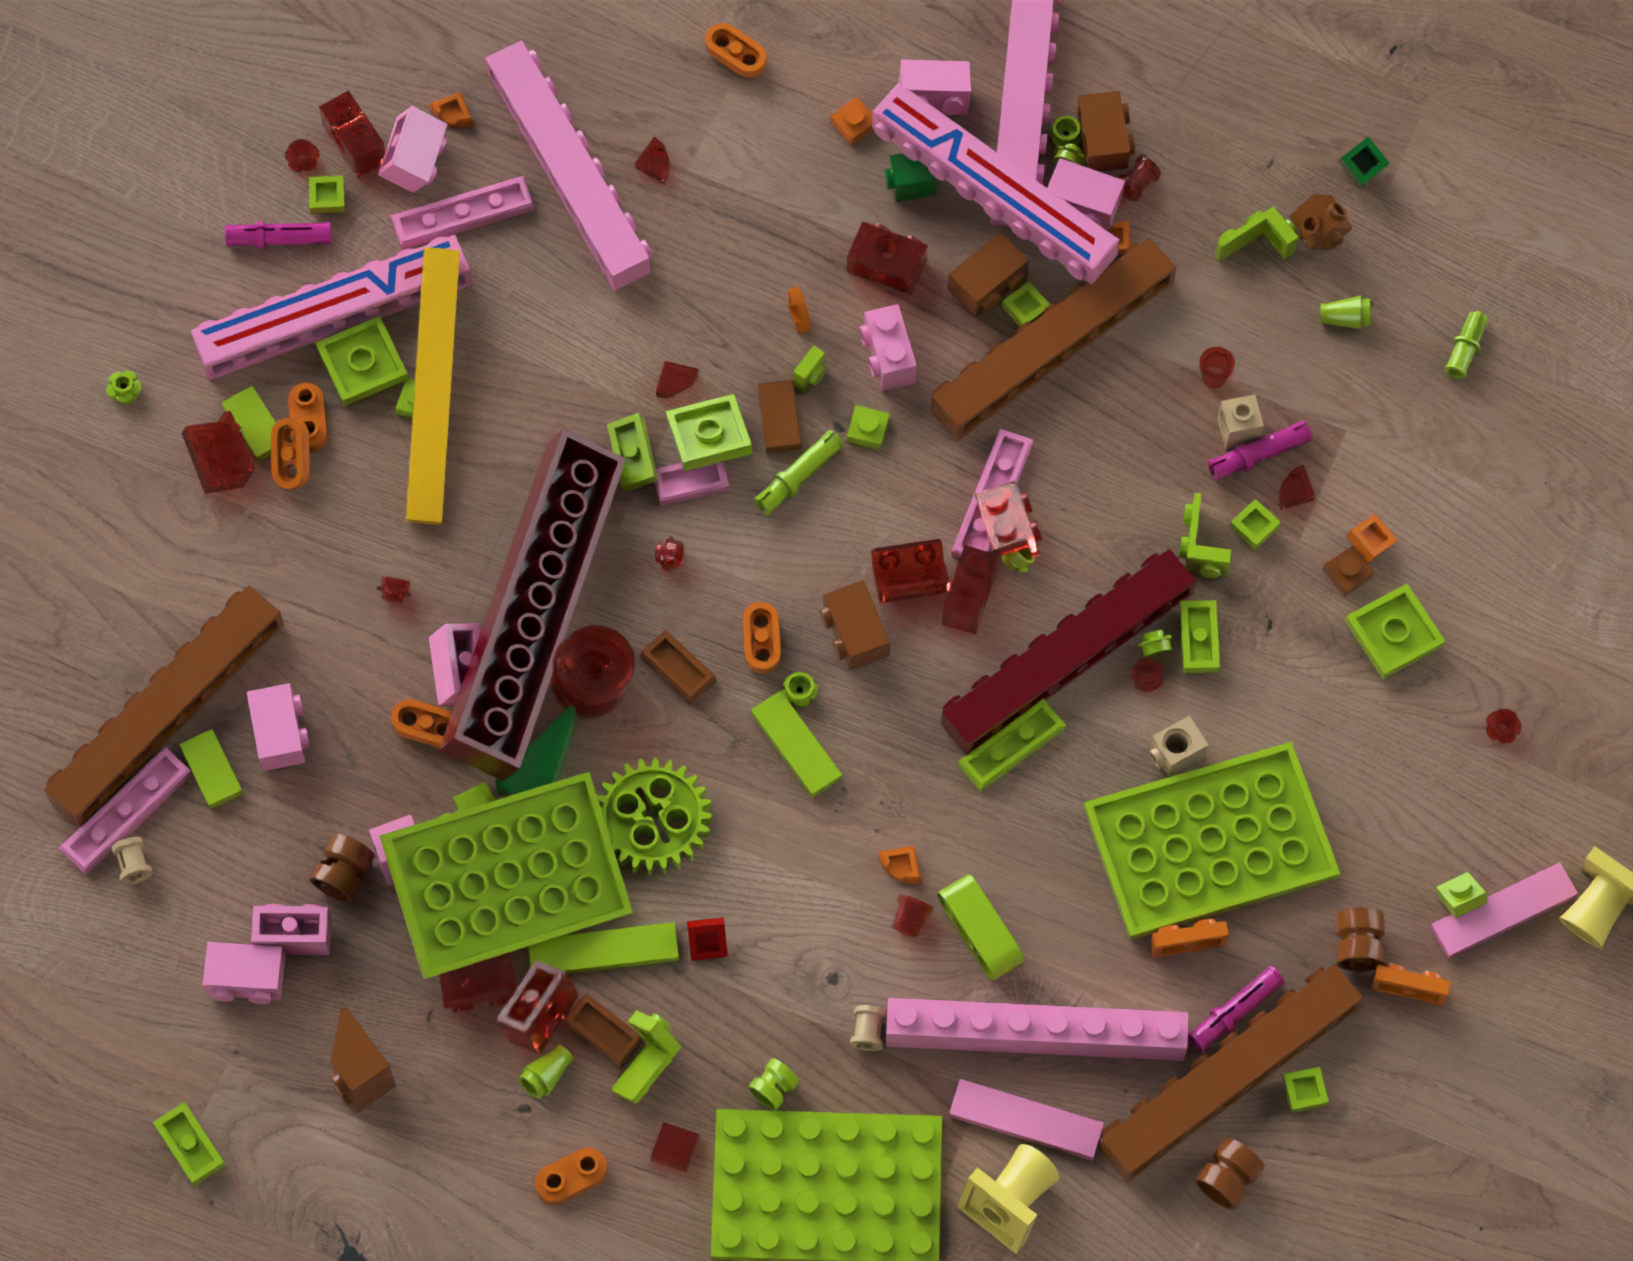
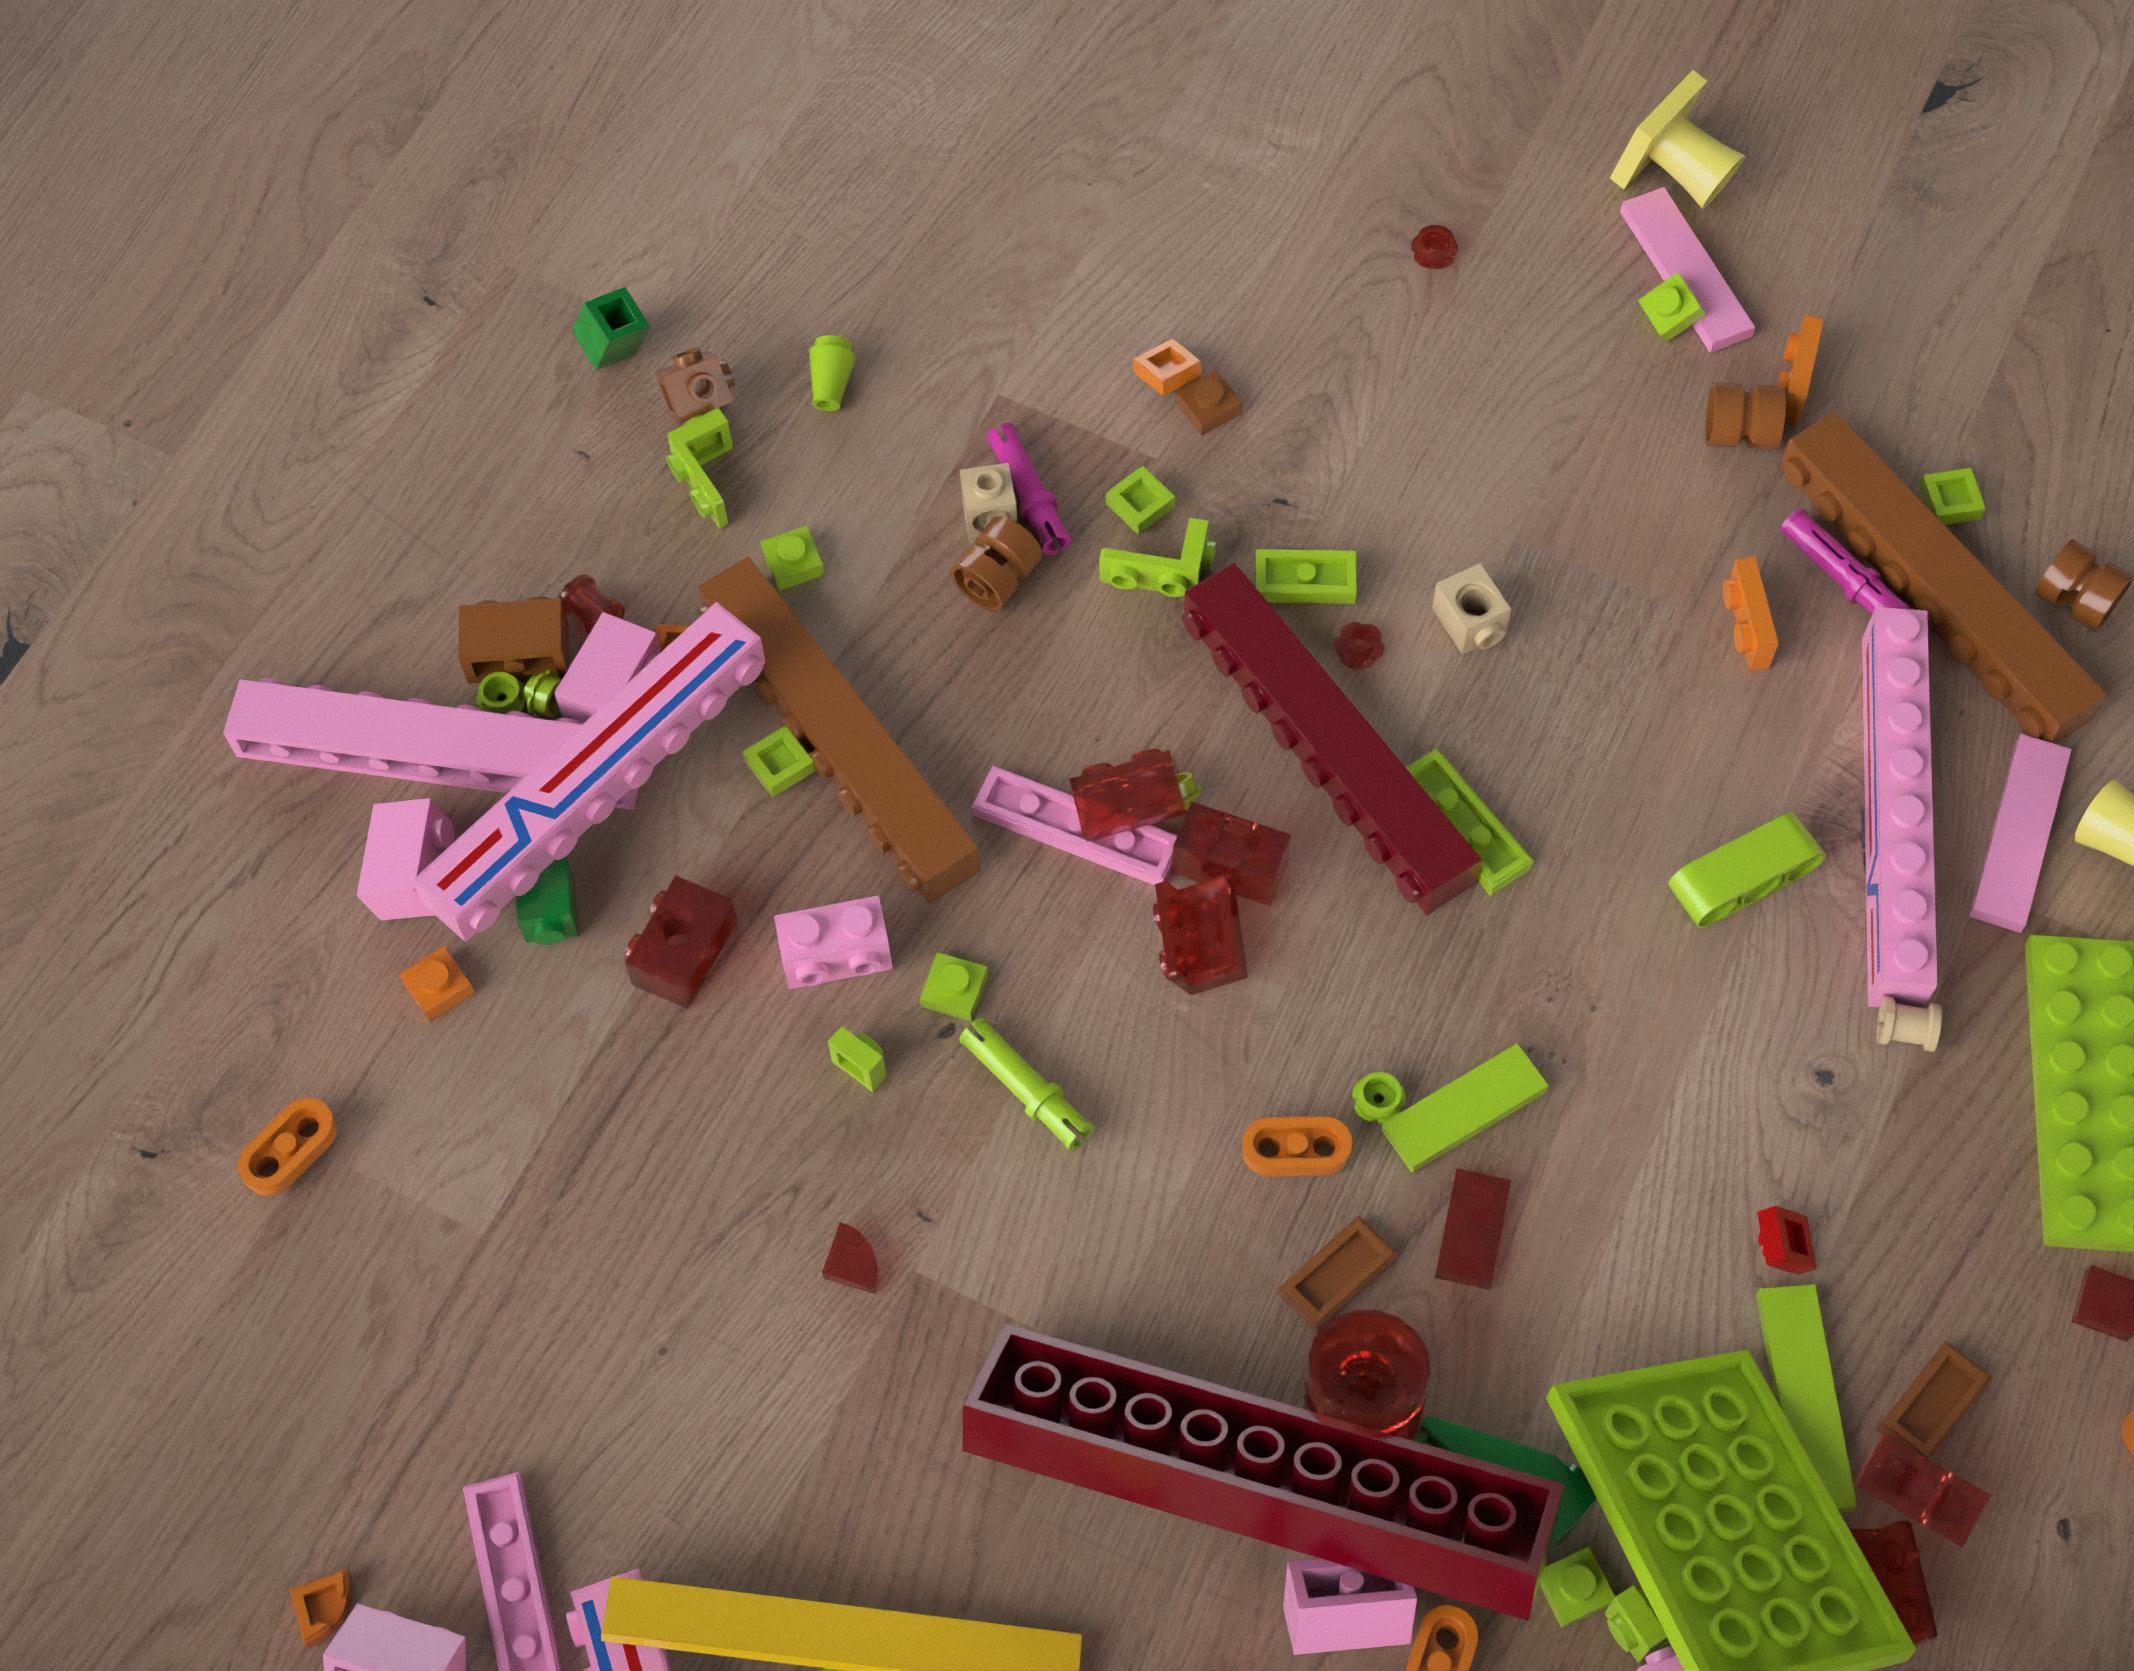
camera: 85 degrees left, 5 degrees down
bright pink brick [485,40,653,291] -> none
lime cone [519,1044,574,1099] -> none
lime gear [597,757,712,875] -> none
lime plate [607,413,659,492] -> none
lime bracket [611,1010,682,1104] -> none
clear red tile [635,137,670,185] -> none
bright pink tile [654,462,729,506] -> none
clear red plate [655,536,684,571] -> none
lime plate [666,394,753,472] -> none
lime wheel [748,1058,800,1111] -> none
dark orange tile [758,380,801,453] -> none
orange tile [787,286,811,335] -> none
dark orange brick [819,580,890,670] -> none
orange tile [878,846,921,884] -> none
clear red piece [892,894,934,937] -> none
dark orange brick [948,232,1029,317] -> none
lime plate [1083,741,1341,940] -> none
lime plate [1138,630,1173,658] -> none
clear red piece [1199,347,1235,388] -> none
clear red tile [1278,465,1315,510] -> none
lime plate [1345,583,1446,679] -> none
lime axle [1445,311,1488,379] -> none
none -> lime plate [760,526,825,591]
none -> dark orange wheel [950,516,1043,612]
none -> clear red plate [1434,1168,1511,1290]

